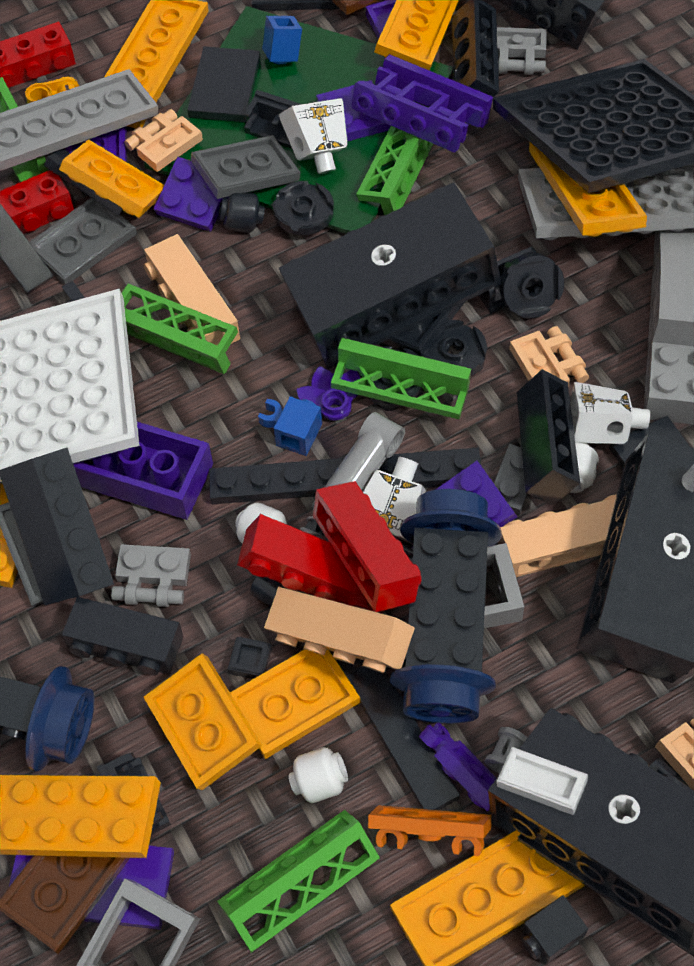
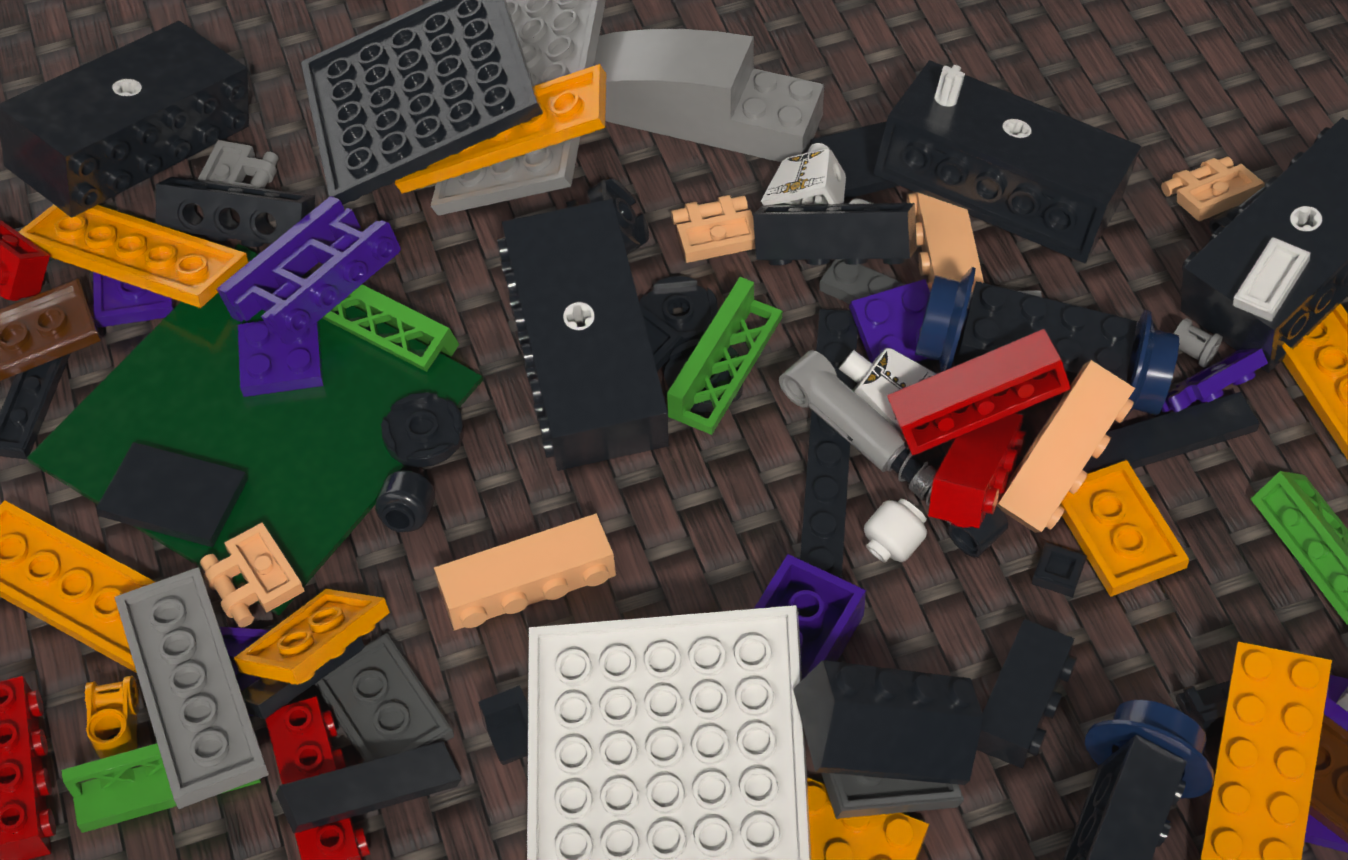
camera: 80 degrees left, 5 degrees down
light grey plate [111,544,191,607] -> none
bright green fence [122,283,238,374] -> none
light orange plate [144,654,262,790] -> none
dark purple plate [154,156,221,232] -> none
dark grey tile [191,135,300,199] -> none
black hinge [244,90,301,149] -> none
blue brick [258,397,322,456] -> none
blue brick [262,16,302,64] -> none
white torso [279,98,347,174] -> none
white head [289,747,348,803] -> none
dark purple plate [297,366,360,420] -> none
orange plate [368,805,492,856] -> none

